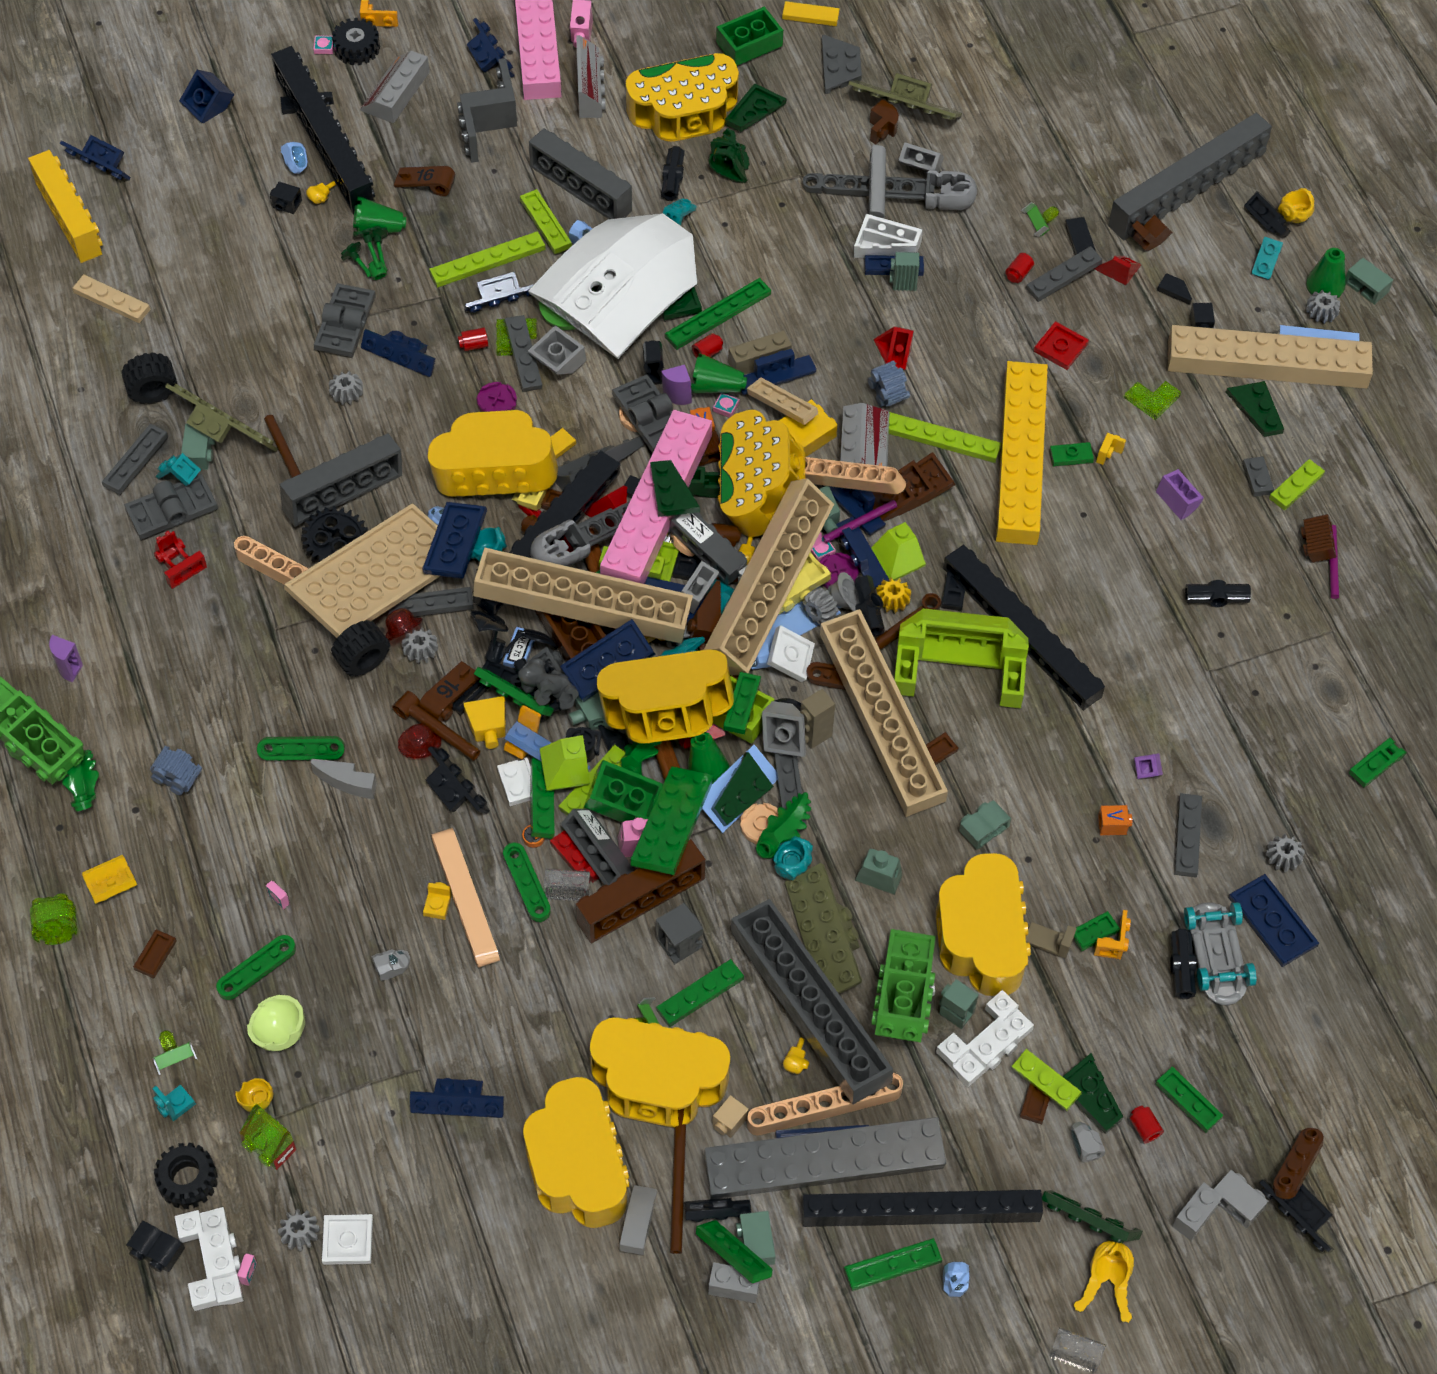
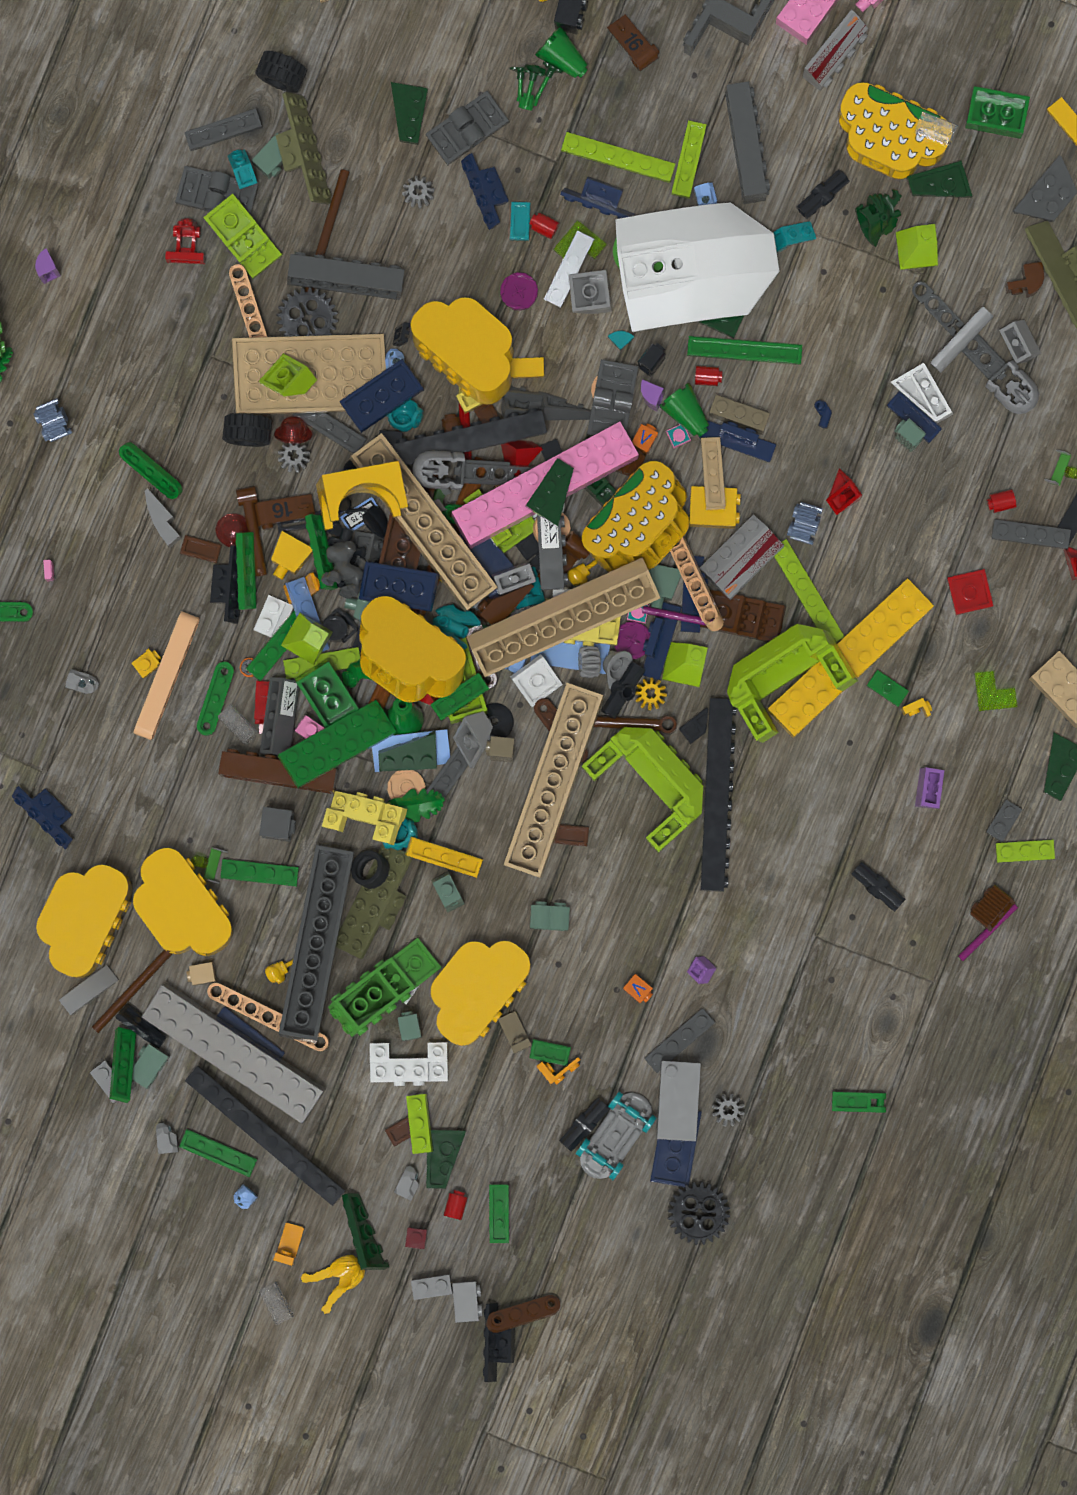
camera: 50 degrees right, 25 degrees up
none -> light grey rock [156,1123,179,1154]
none -> reddish brown tile [180,535,222,564]
none -> lime slope [203,194,283,279]
none -> green plate [236,532,256,610]
none -> lime slope [259,353,317,397]
none -> light orange bracket [273,1223,304,1266]
none -> yellow piece [316,461,408,530]
none -> light yellow bracket [322,791,407,845]
none -> black tyre [351,850,389,889]
none -> dark green wing [391,82,428,145]
none -> black tile [392,322,411,347]
none -> yellow tile [405,837,483,878]
none -> dark red brick [405,1227,428,1249]
none -> teal tile [510,202,530,241]
none -> teal tile [608,331,634,351]
none -> light grey brick [656,1060,701,1141]
none -> black gear [667,1181,730,1245]
none -> lime wedge [727,624,858,743]
none -> dark blue arm [814,400,832,429]
none -> lime slope [895,224,938,270]
none -> clear brick [915,111,958,147]

